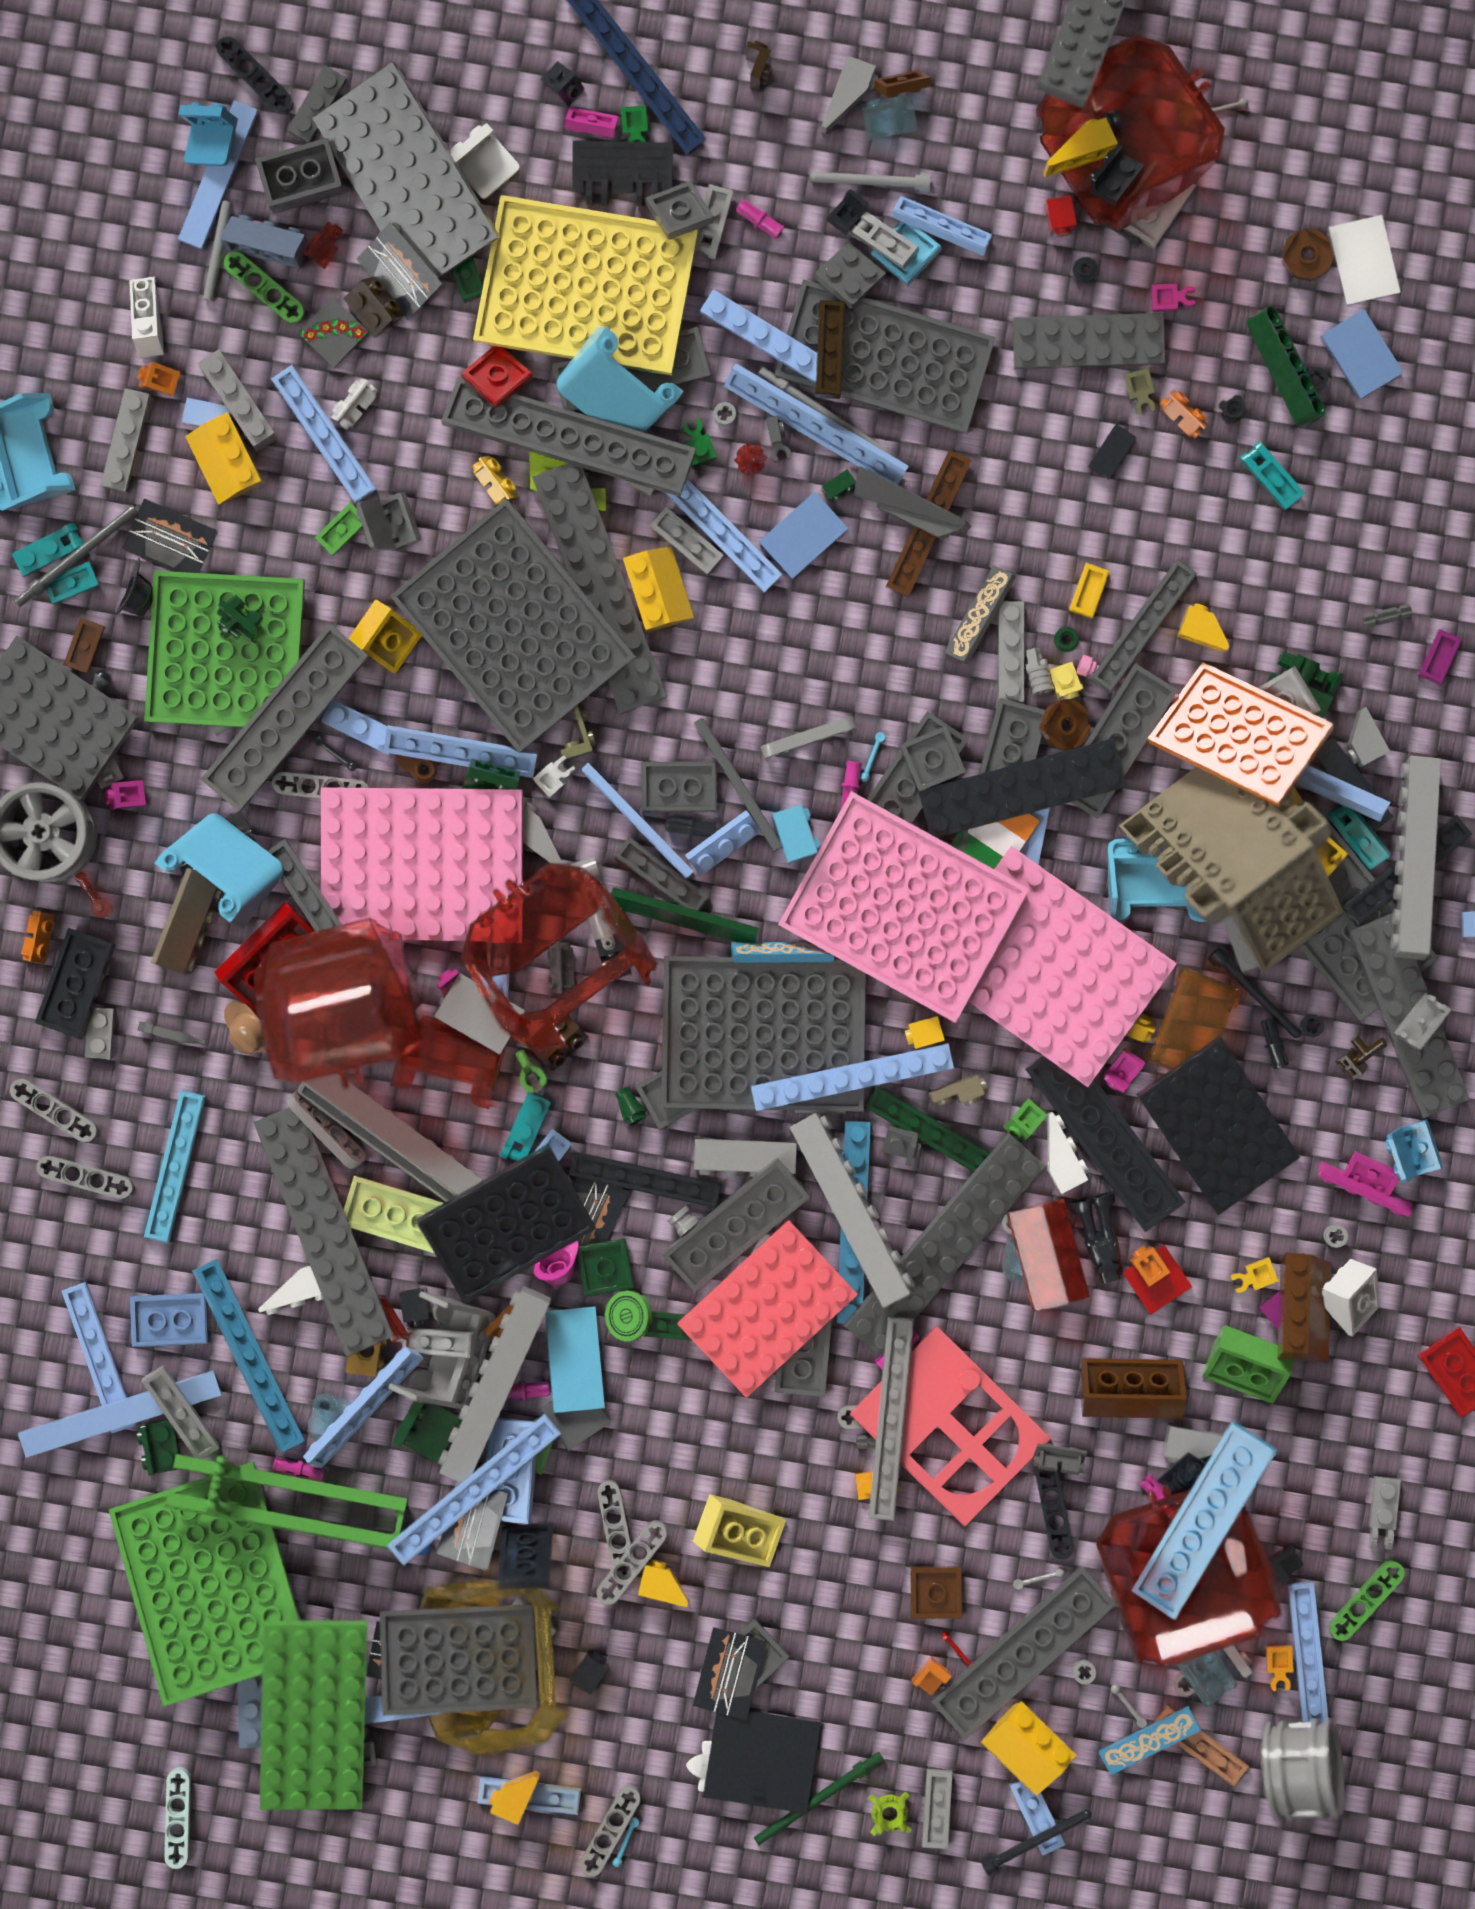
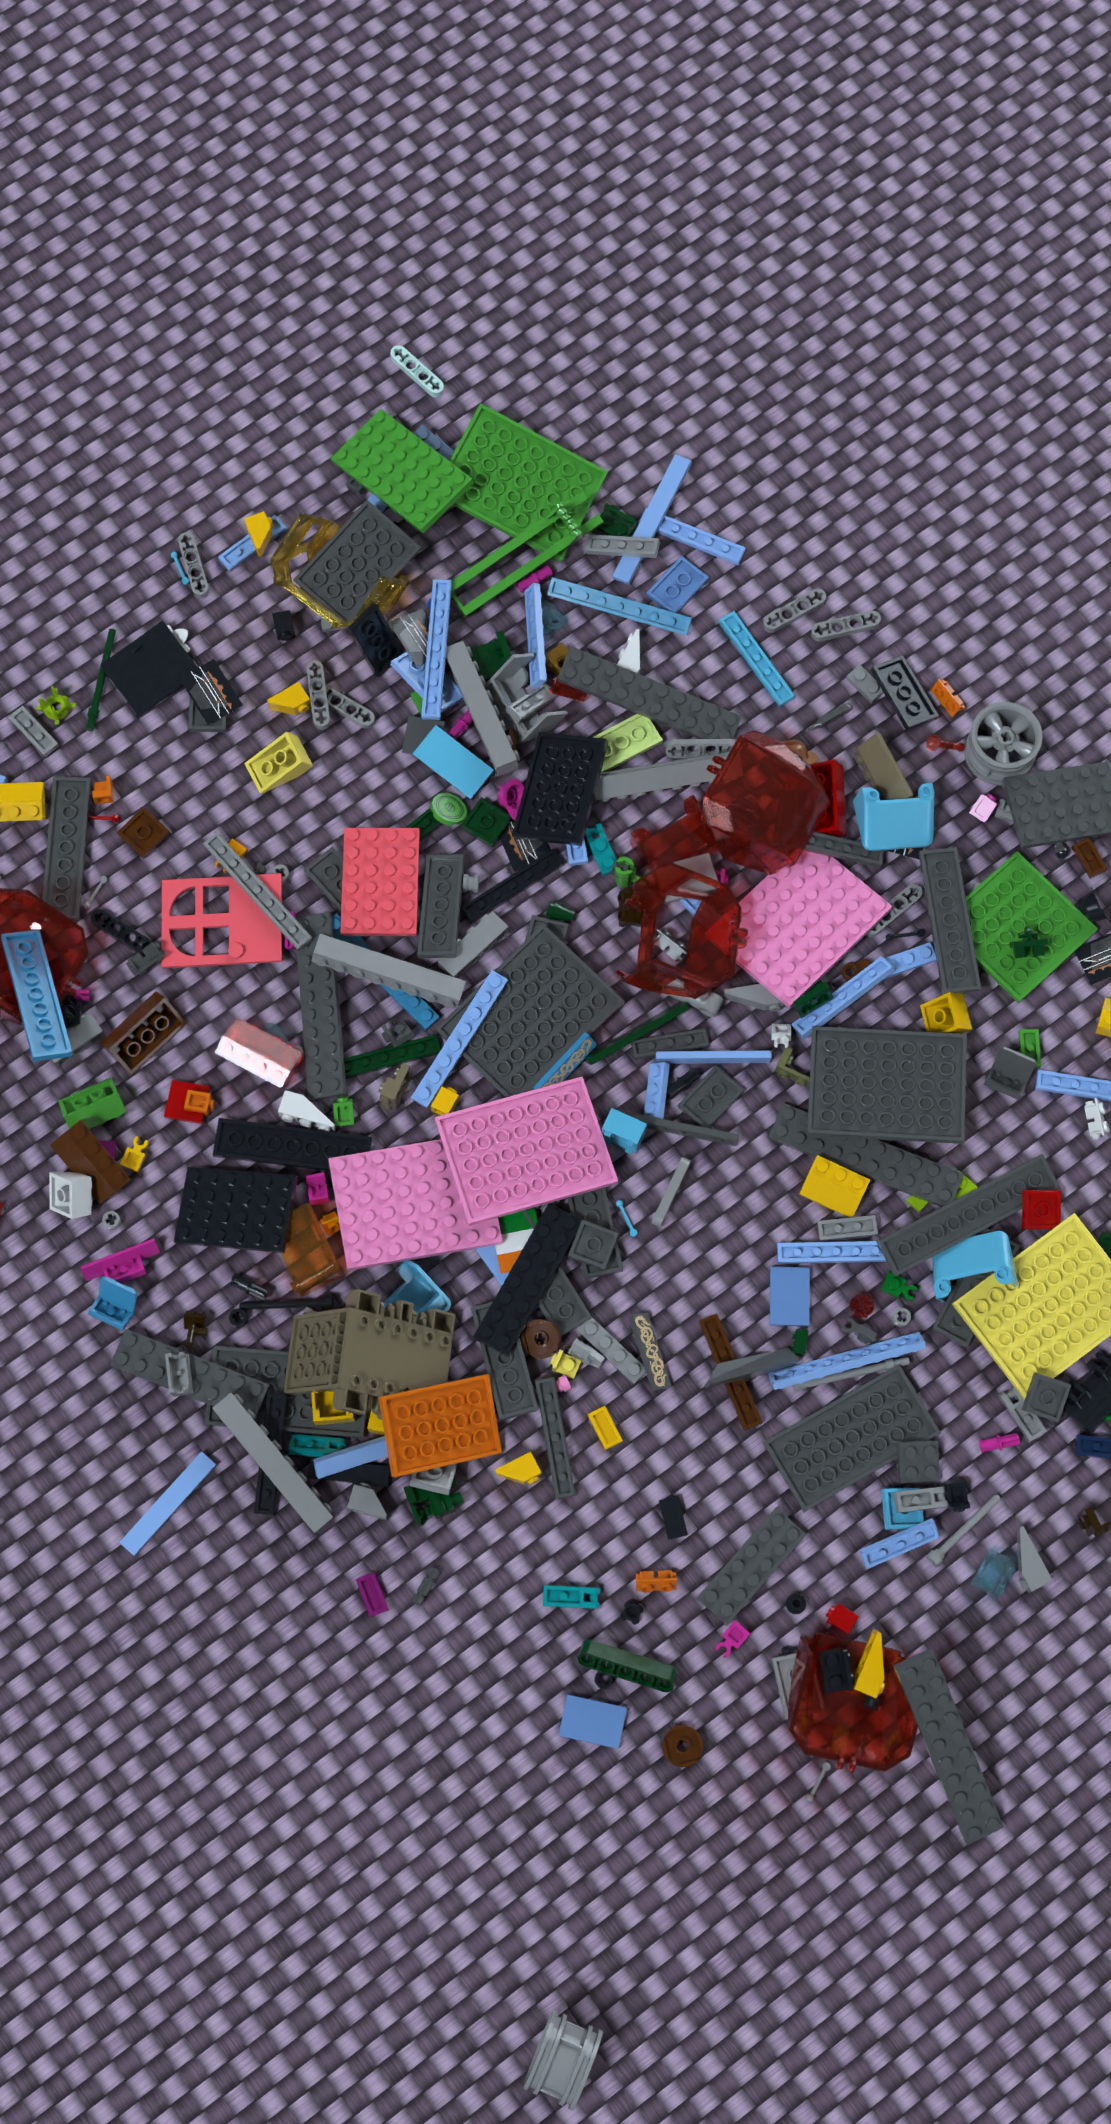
camera: 135 degrees right, 15 degrees down
black brick [399,1287,431,1326] -> none
yellow hinge [472,456,519,505] -> none
light blue plate [700,289,817,383] -> none
dark brown tile [815,300,845,399] -> none
dark pink axle [841,761,863,809] -> none
reddish brown plate [874,70,931,98] -> none
dark green plate [1054,627,1079,652] -> none
black piece [1067,1192,1121,1283] -> none
light grey bush [1072,1659,1096,1684] -> none
olive plate [1123,368,1155,415] -> none
white sticker [1329,215,1400,305] -> none

